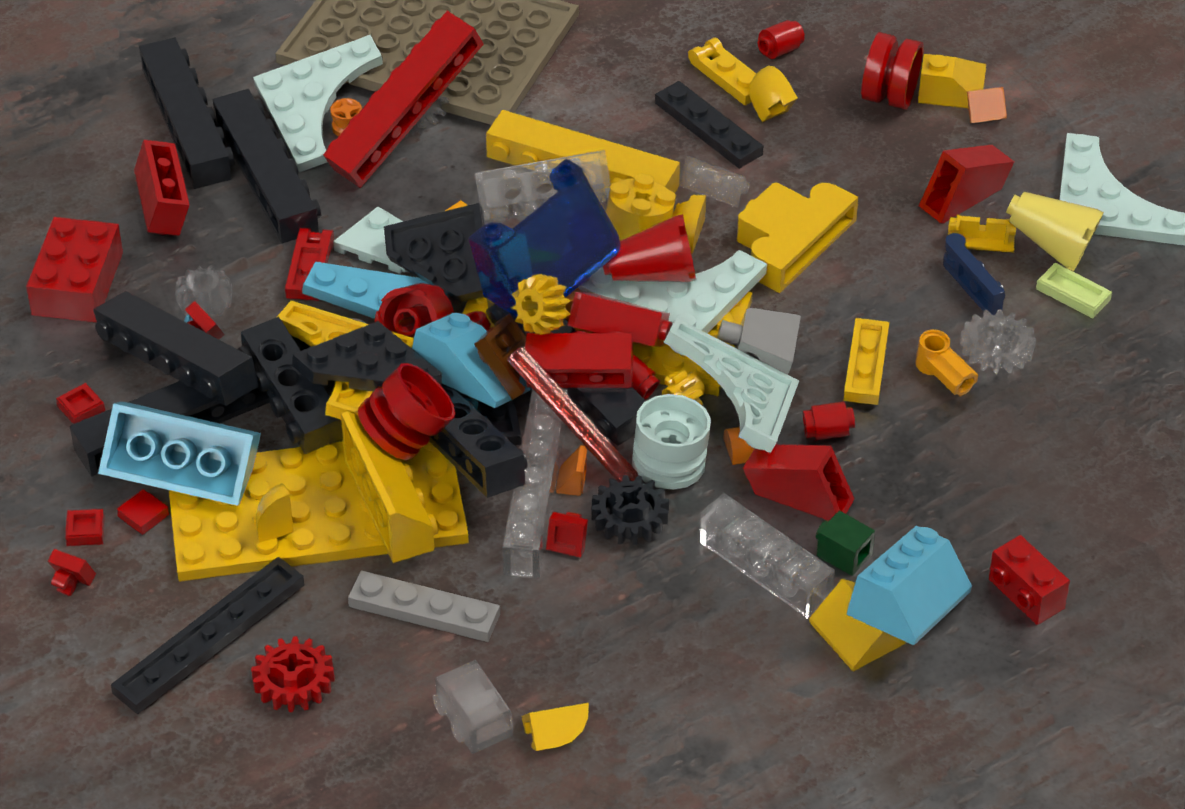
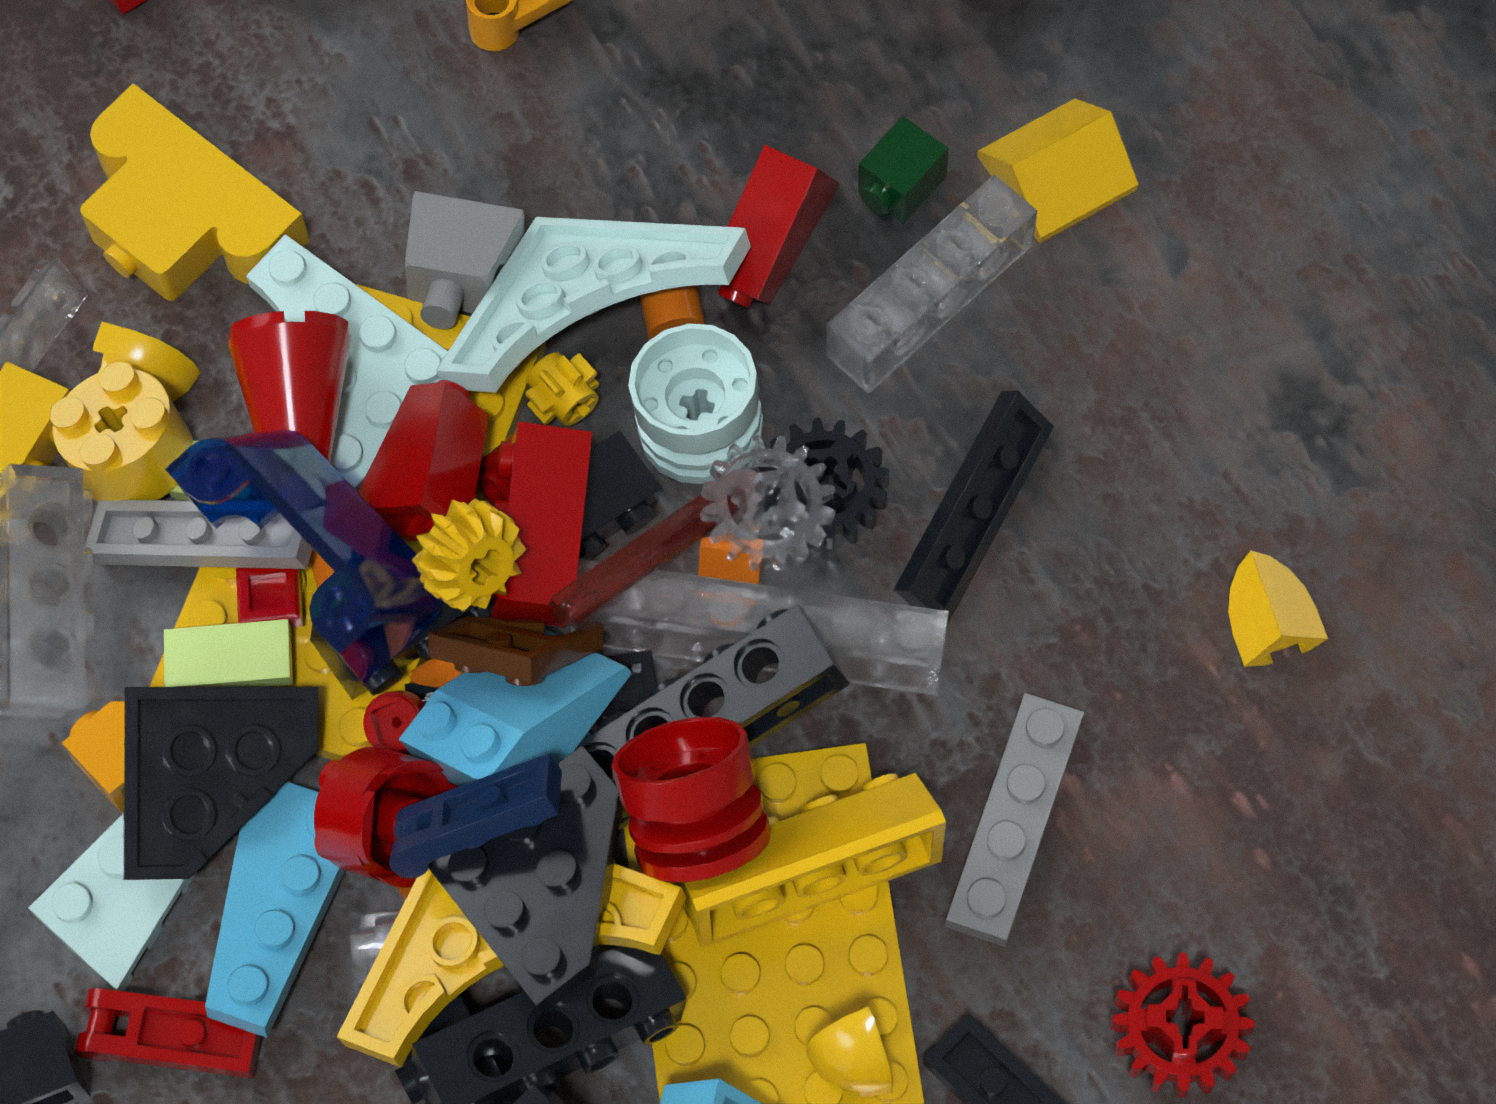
camera: 85 degrees left, 20 degrees up
clear brick [433,660,513,754] -> none
red tile [546,511,588,558] -> none
red brick [802,401,855,441] -> none
yellow plate [843,318,890,405] -> none
medium azure slope [846,526,972,645] -> none
none -> dark blue plate [389,753,562,879]
none -> clear gear [700,435,835,571]
none -> black plate [893,390,1054,626]

